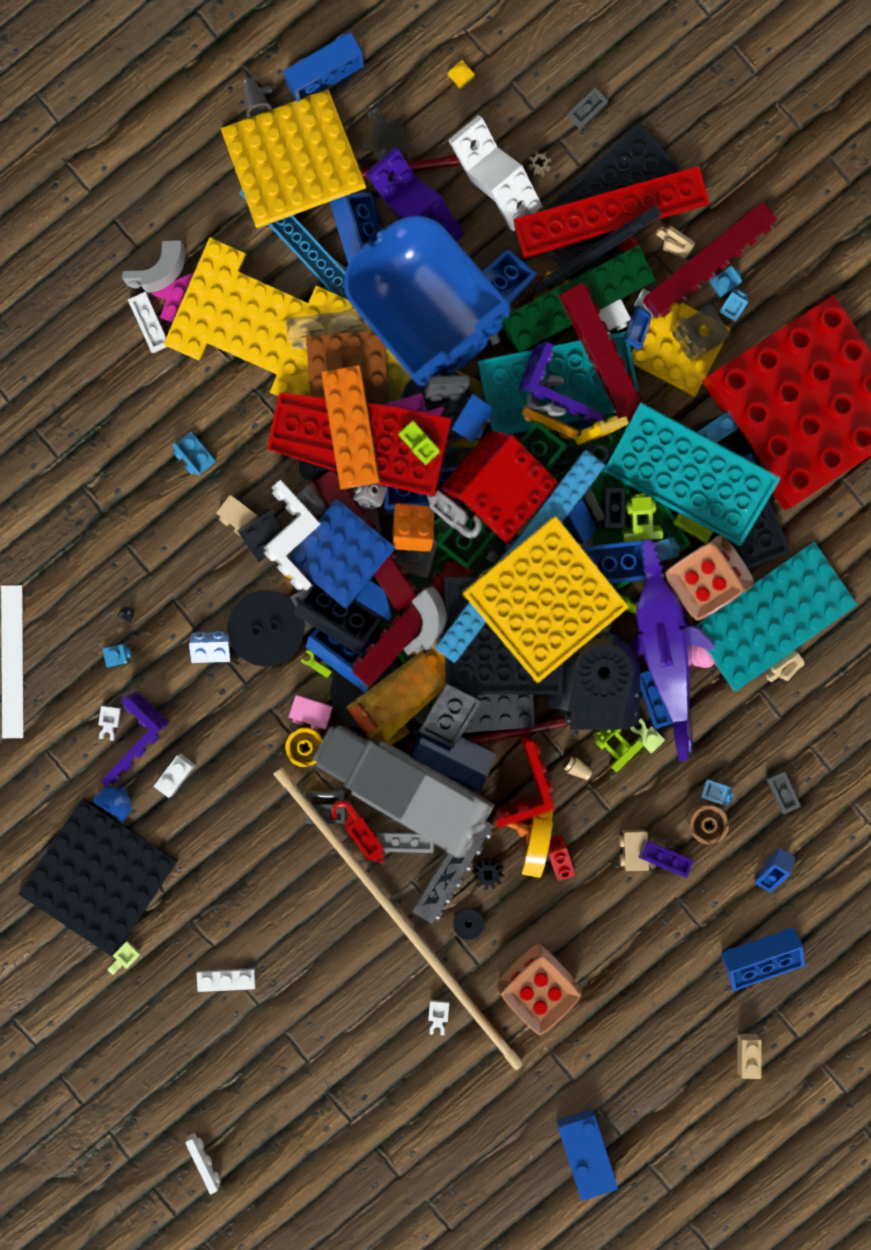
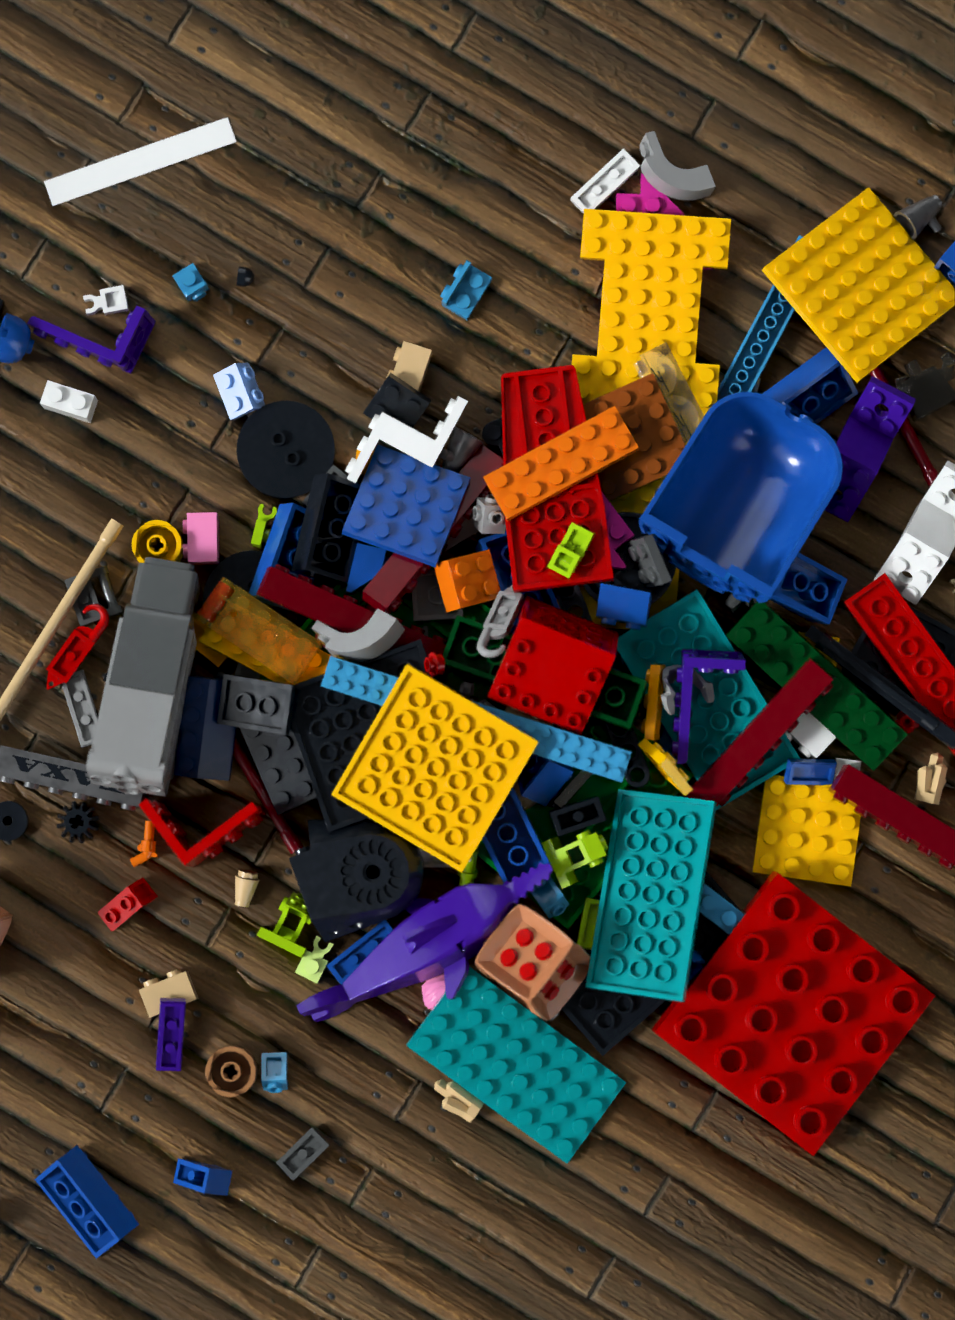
camera: 70 degrees right, 5 degrees down
yellow arch [522,811,553,878] -> none
clear smoke bracket [671,304,731,363] -> none
dark azure bracket [709,266,742,298] -> none
dark azure bracket [719,289,749,322] -> none
none -> red plate [424,652,445,677]

